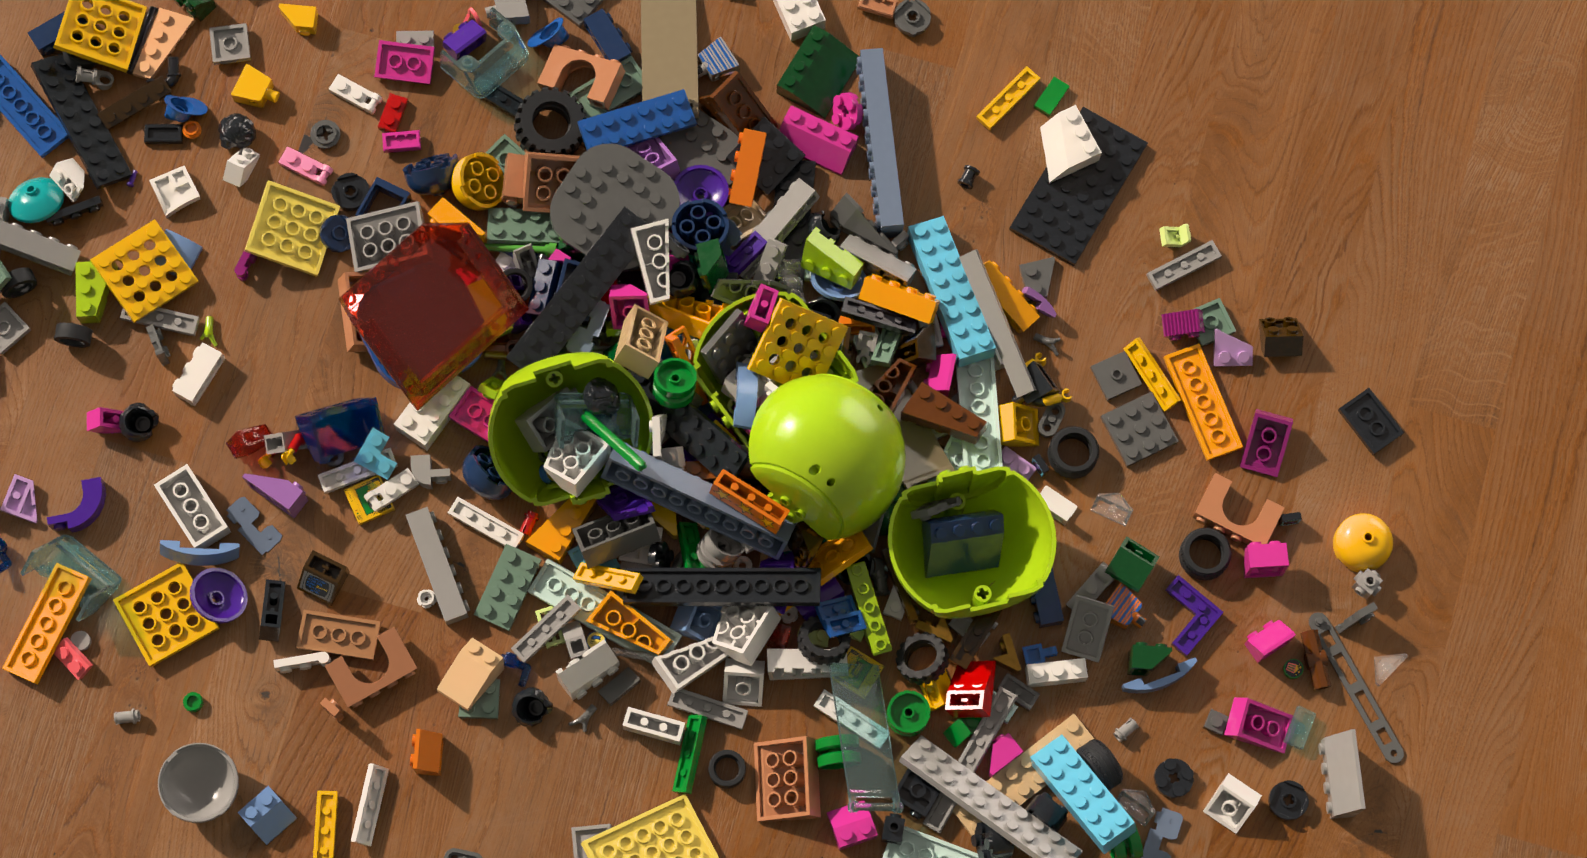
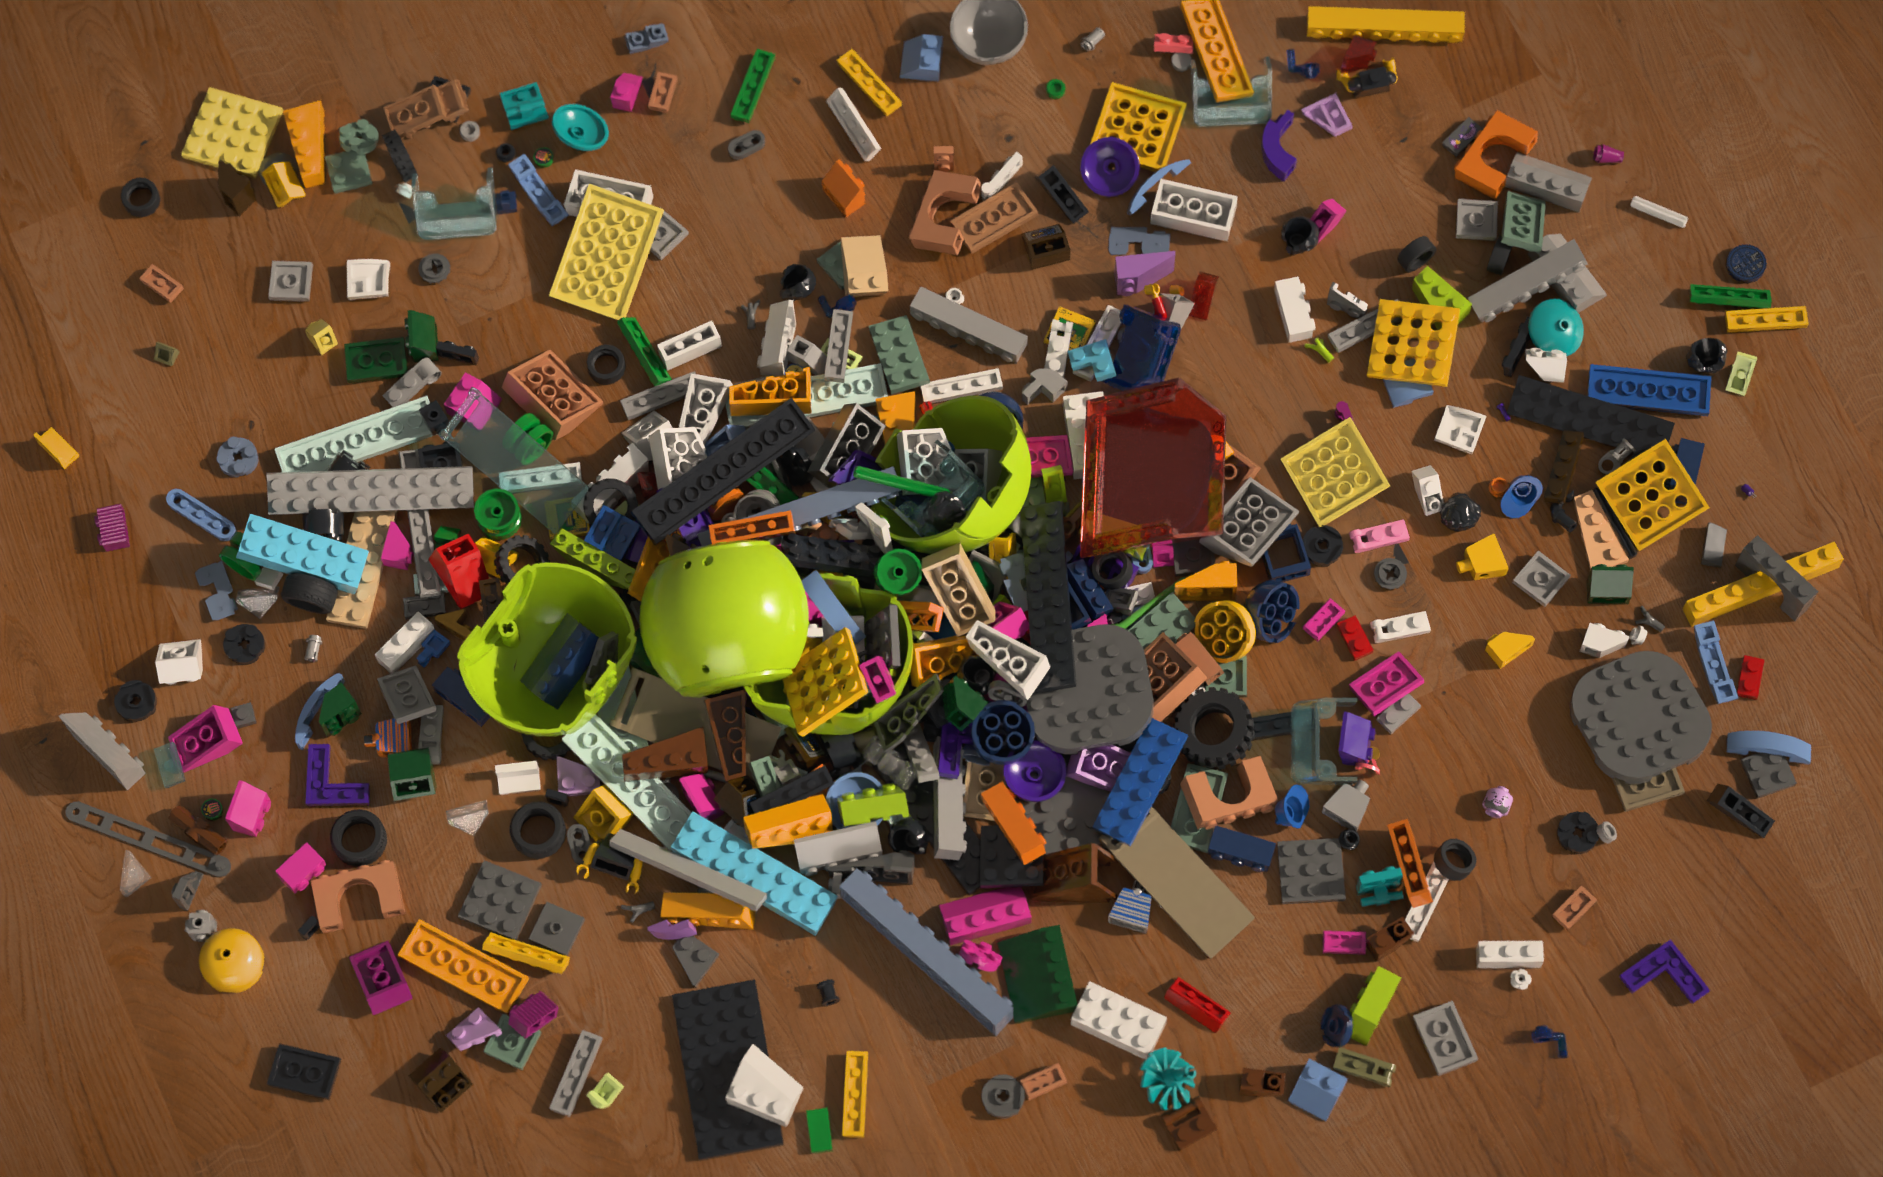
camera: 145 degrees right, 5 degrees down
black tile [144,124,183,144] -> none
dark blue tile [320,215,351,253] -> none
yellow plate [573,562,644,594] -> none
dark grey slope [598,667,641,707] -> none

